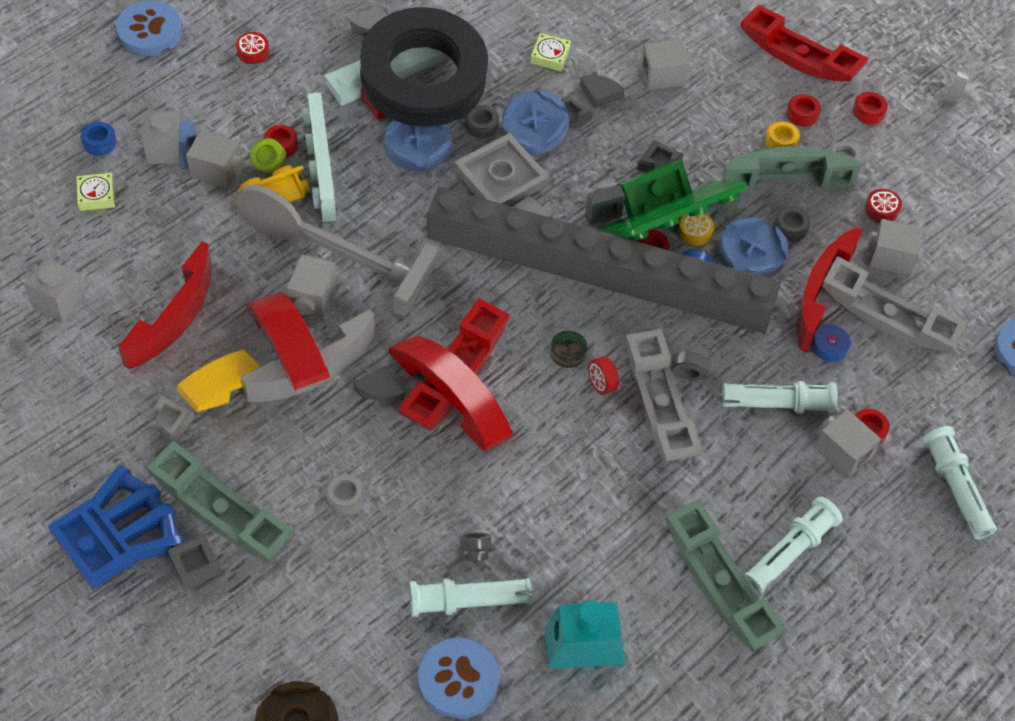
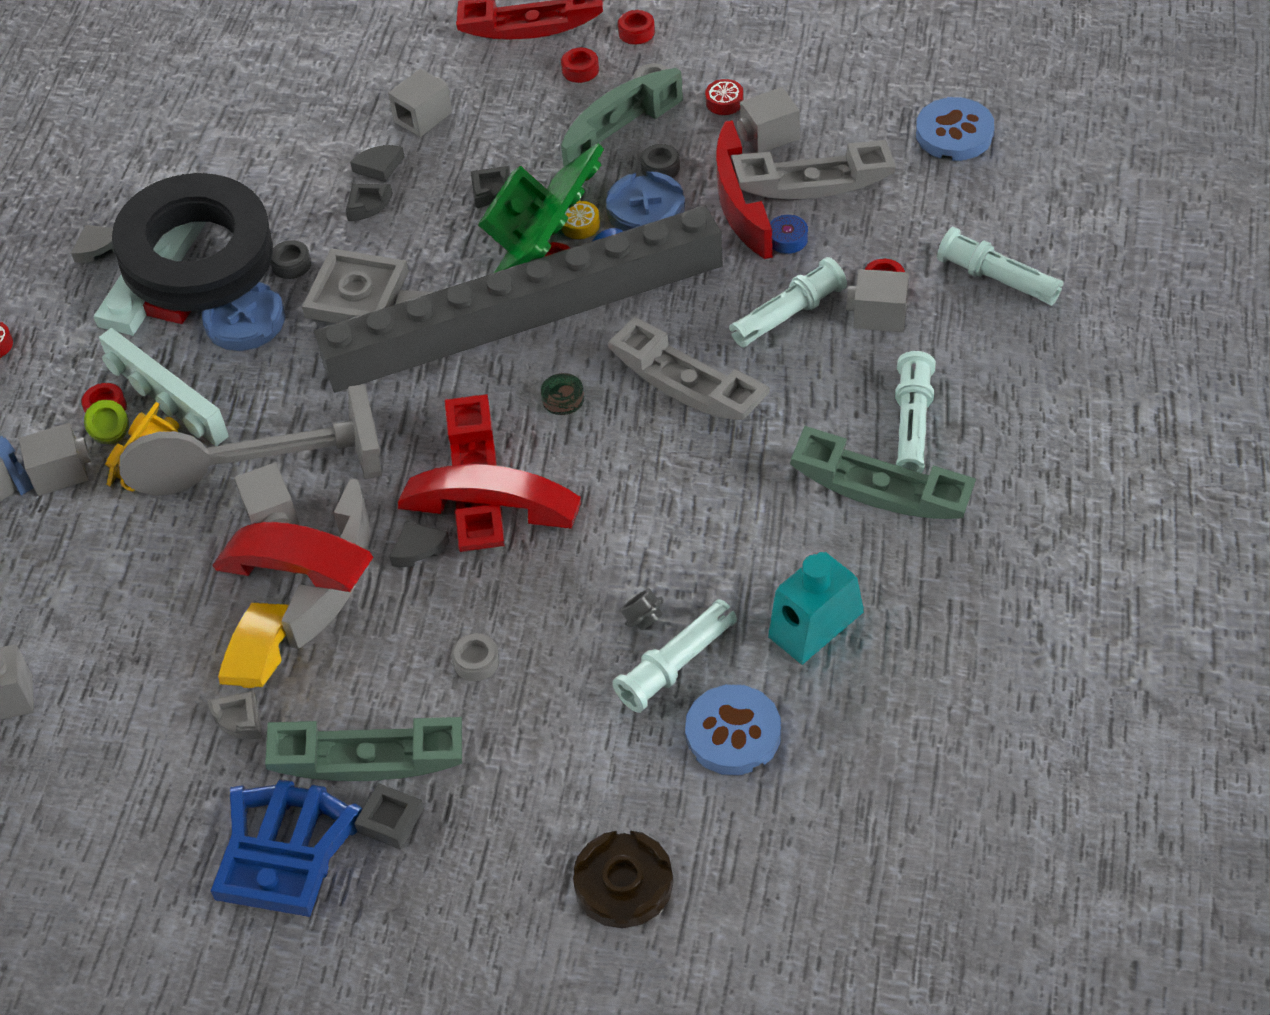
camera: 30 degrees left, 5 degrees down
red slope [118,241,212,369] -> none
medium blue tile [502,90,569,154] -> none
tile [530,33,571,71] -> none
dark grey plate [585,185,625,225] -> none
red tile [588,356,619,395] -> none
dark grey tile [671,351,709,381] -> none
yellow tile [765,121,800,148] -> none

